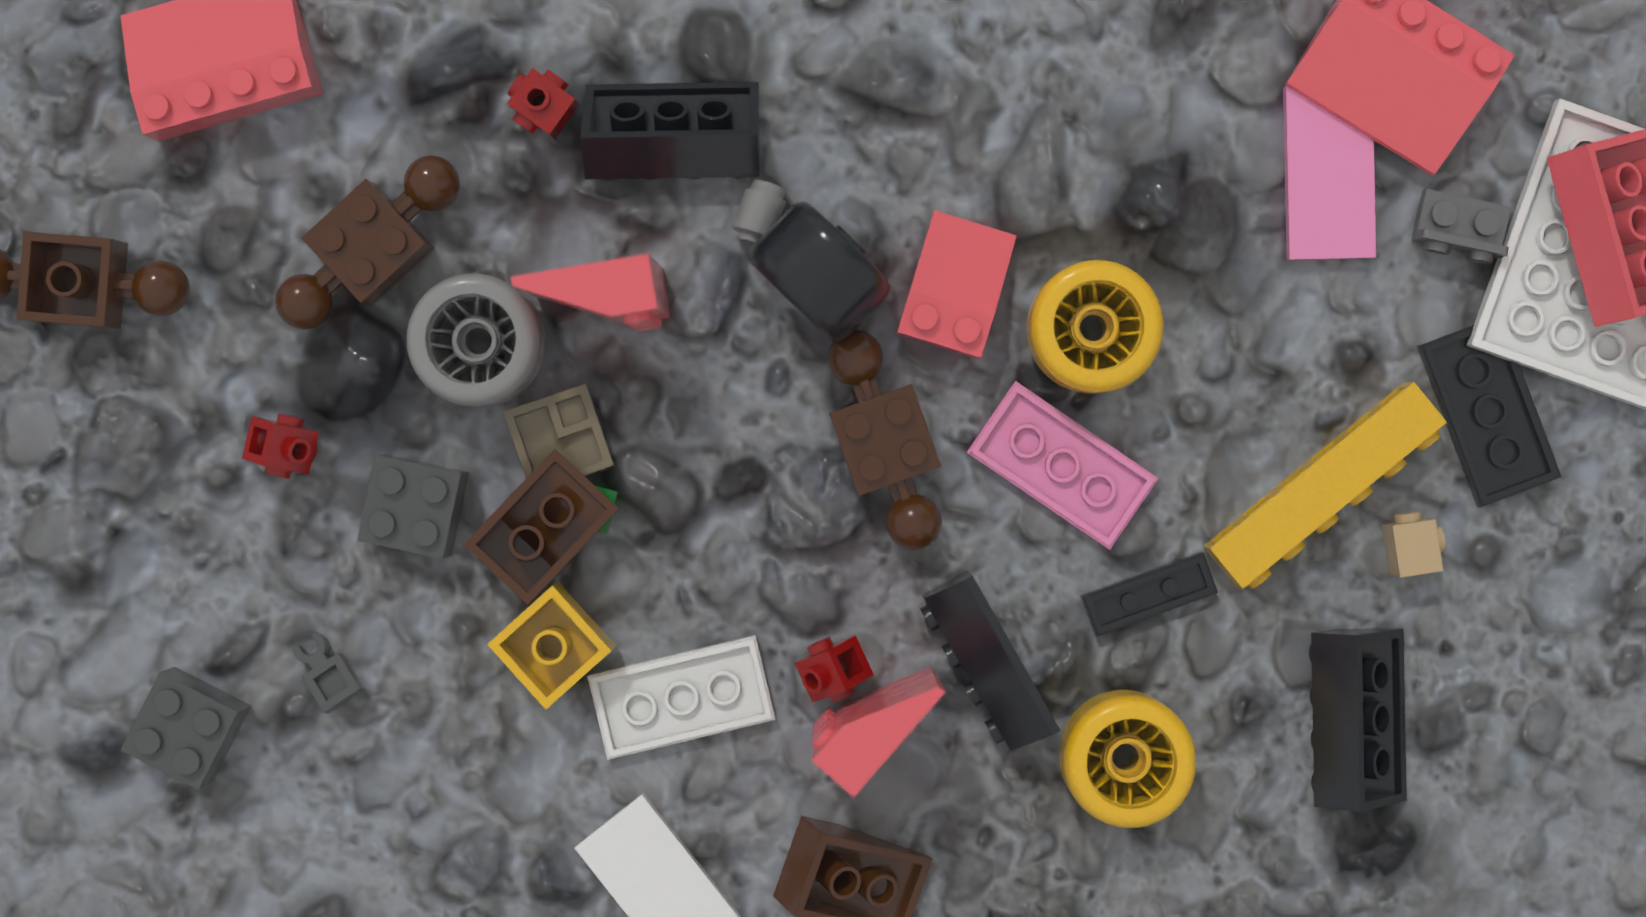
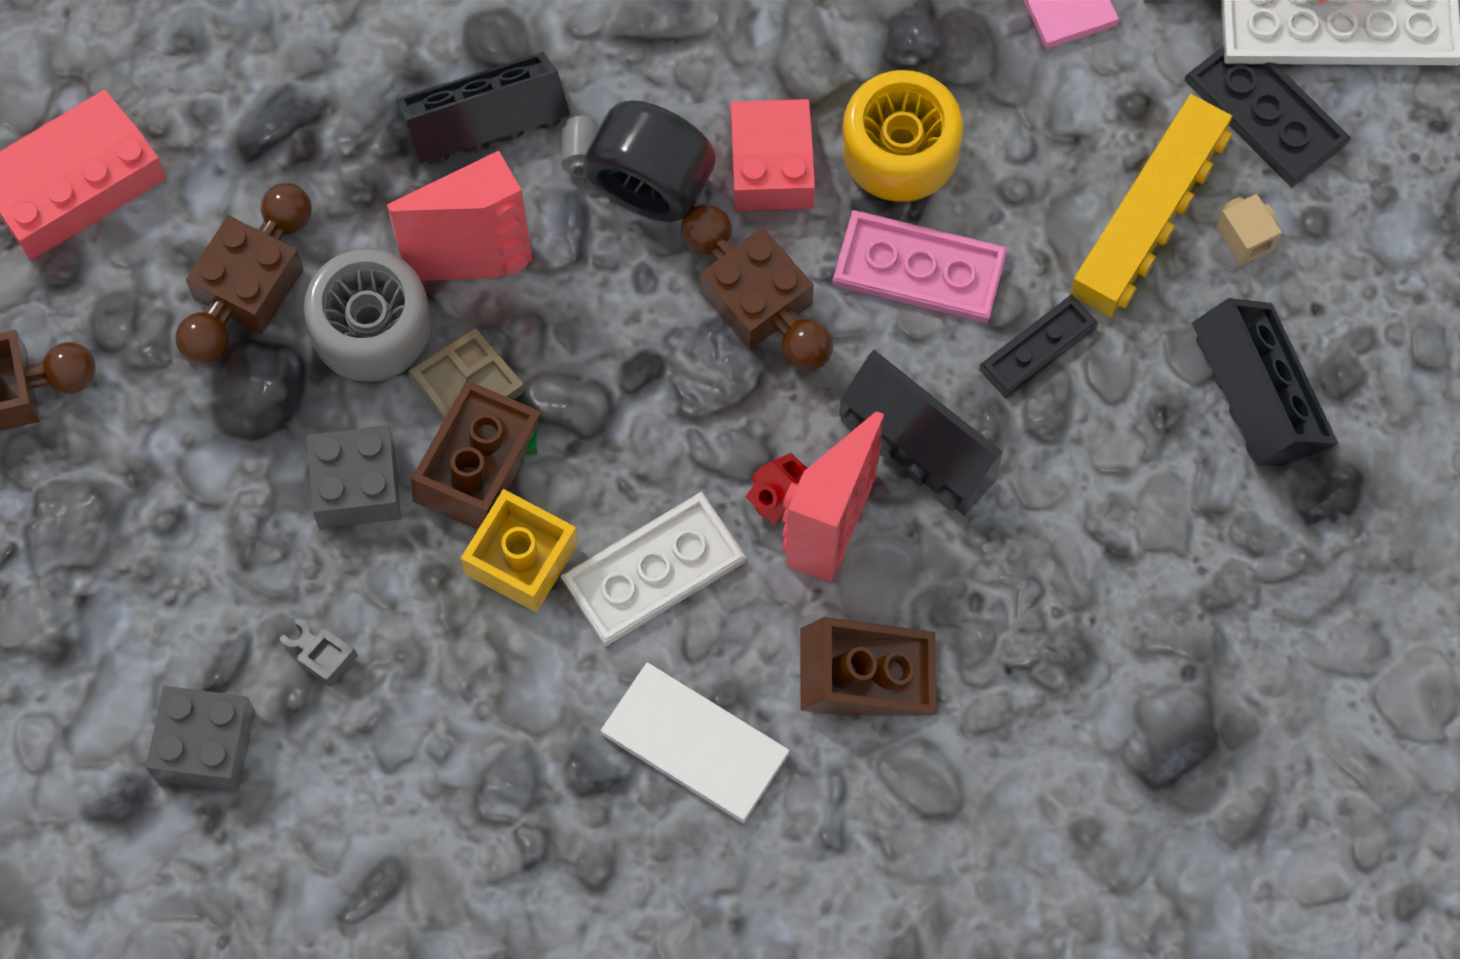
camera: 20 degrees left, 20 degrees down
red brick [242,413,319,479] -> none
red brick [507,68,580,140] -> none
yellow wheel [1058,690,1196,828] -> none

